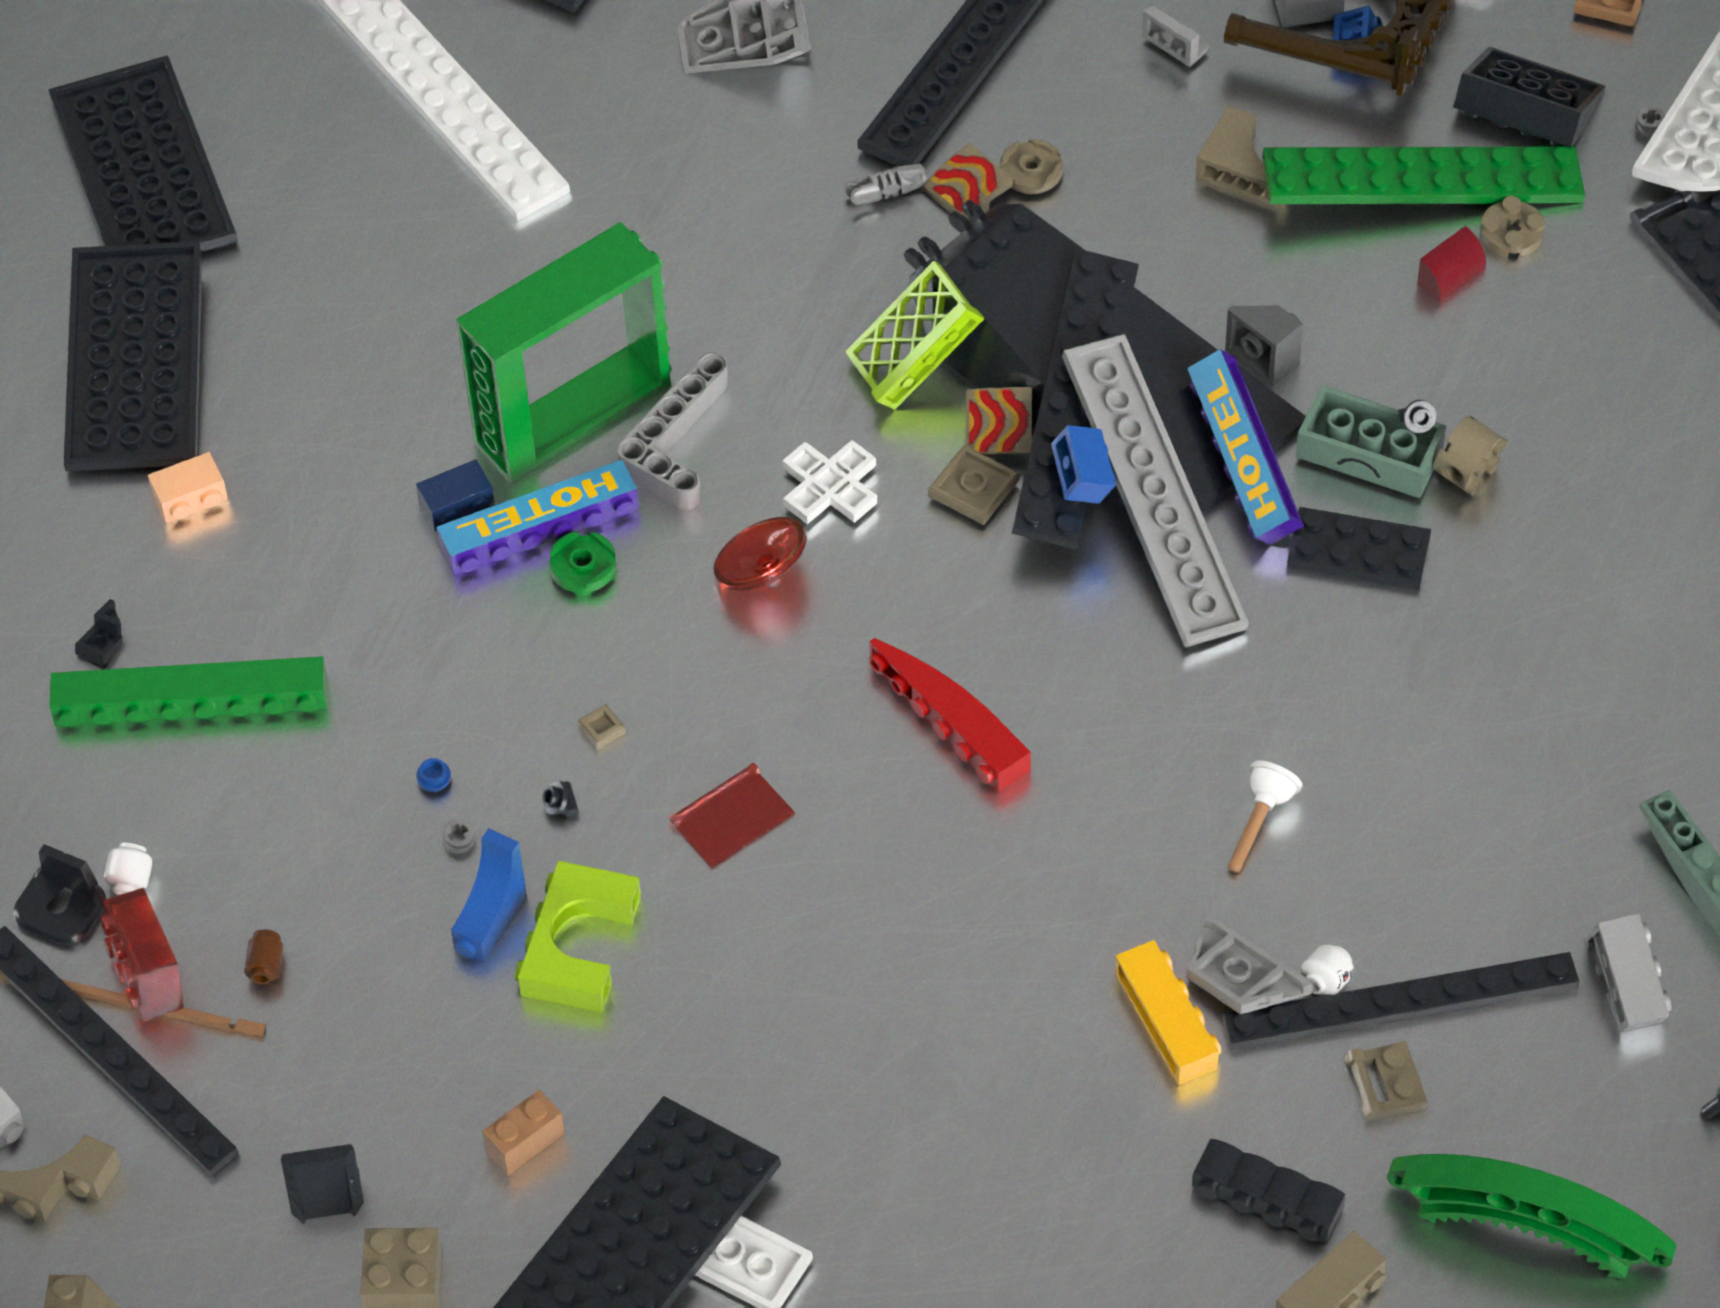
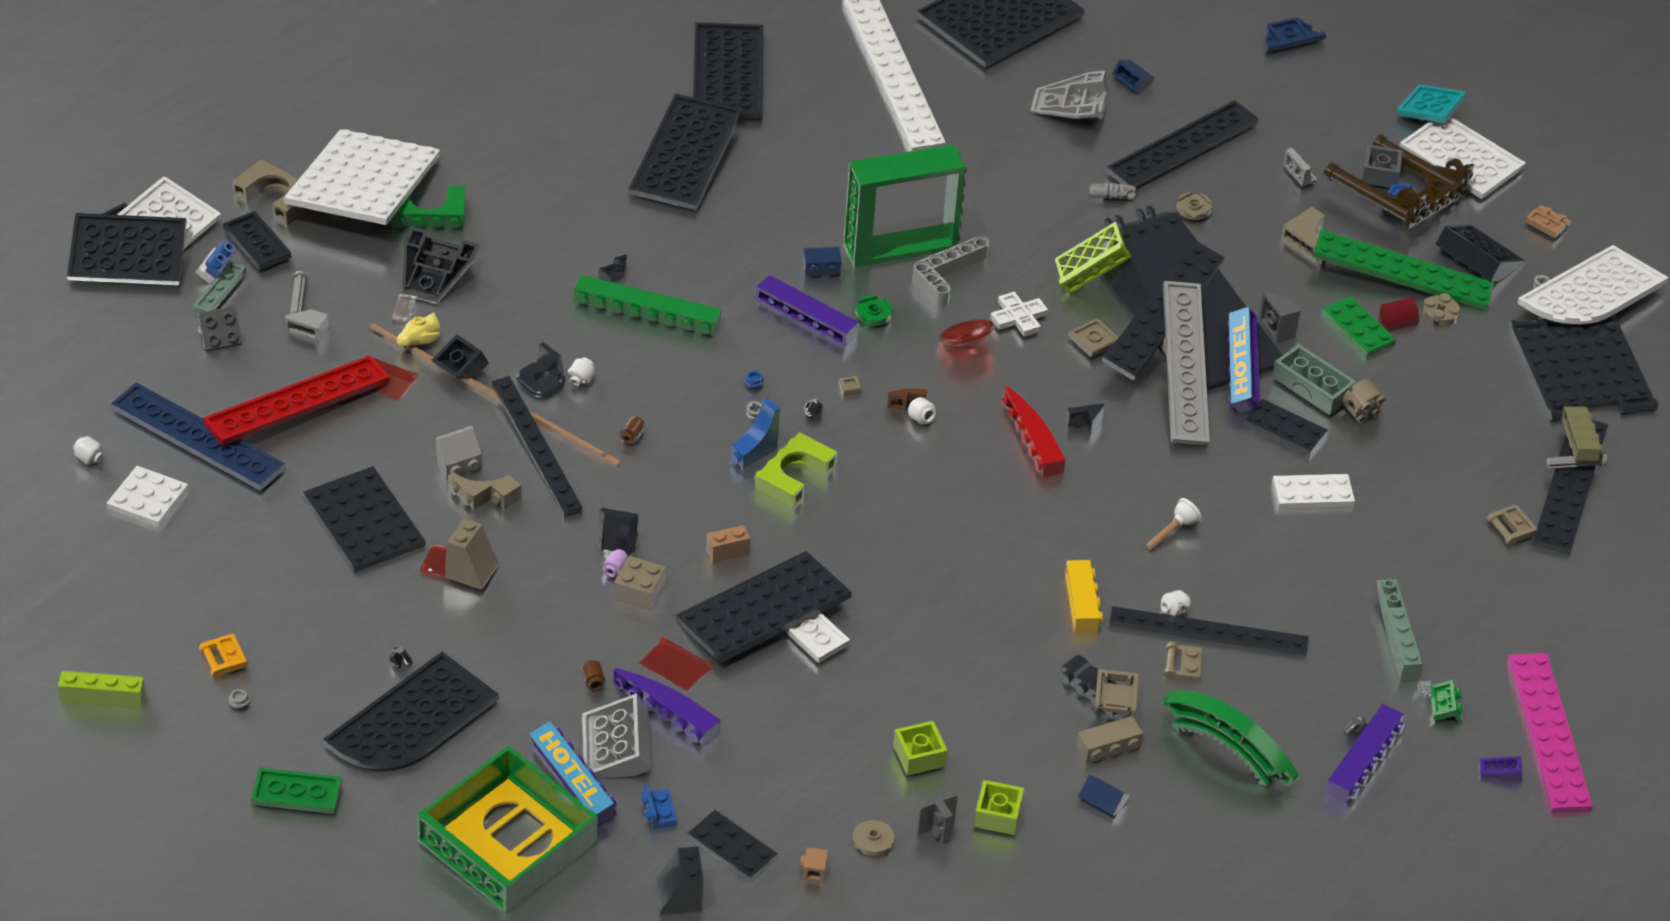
camera: 15 degrees right, 10 degrees down
clear red brick [100,887,184,1021] -> none
light nougat brick [148,452,228,523] -> none
brick [437,460,639,576] -> none
clear red piece [669,763,795,868] -> none
slope [922,143,1013,222] -> none
slope [966,387,1032,456] -> none
blue brick [1051,425,1116,503] -> none
light grey wing [1186,913,1313,1014] -> none
plate [1398,400,1437,433] -> none
light grey wedge [1584,913,1671,1033] -> none
none -> lavender brick [602,549,628,578]
none -> dark purple brick [756,275,859,347]
none -> reddish brown slope [887,389,928,411]
none -> white head [908,397,936,425]
none -> black slope [1066,403,1104,434]
none -> dark tan container [1094,669,1138,715]
none -> white plate [1272,474,1355,509]
none -> green plate [1321,296,1396,357]

